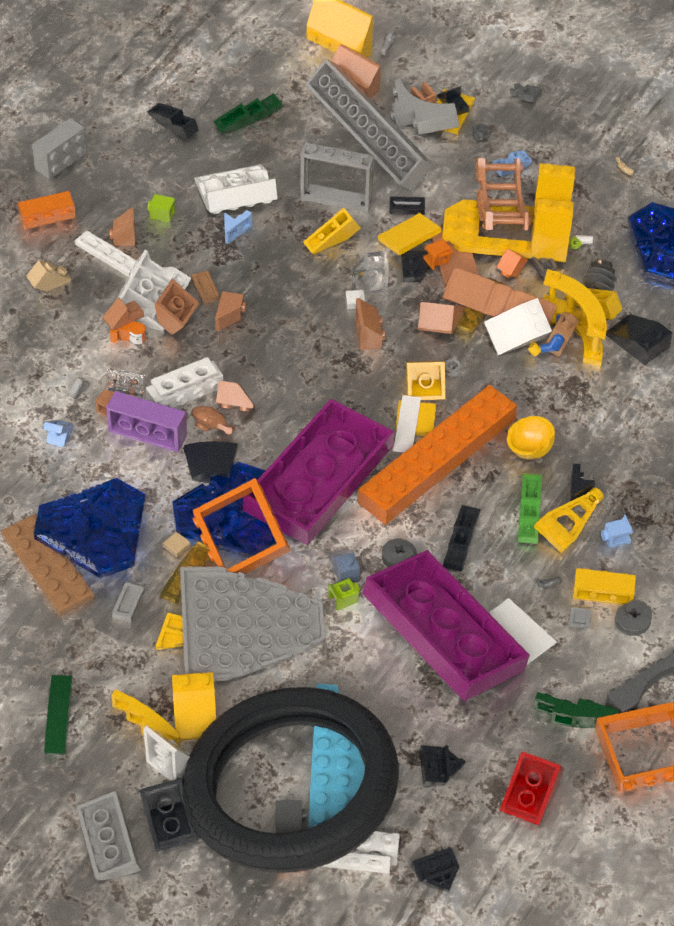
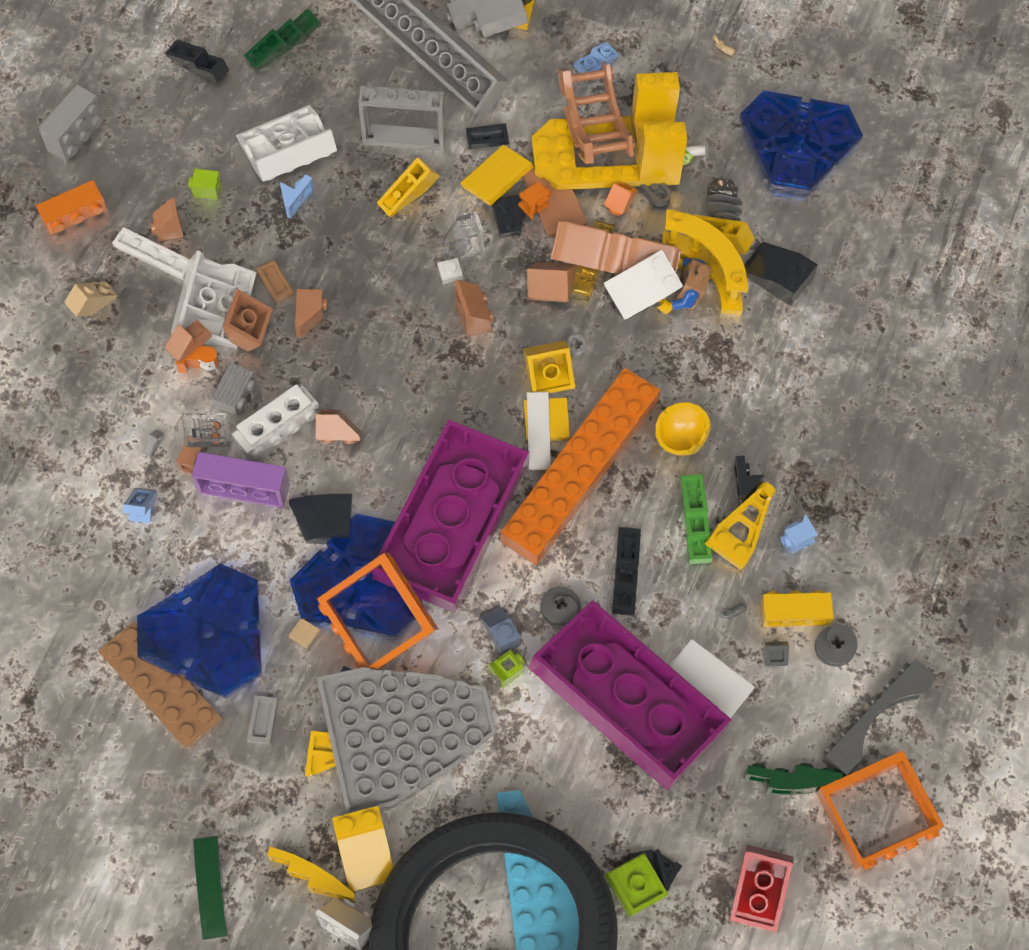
camera: 10 degrees left, 15 degrees up
clear yellow slope [160,541,210,605] -> none
nougat animal [191,406,236,435] -> none
none -> light grey brick [211,363,257,415]
none -> lime tile [604,853,669,918]

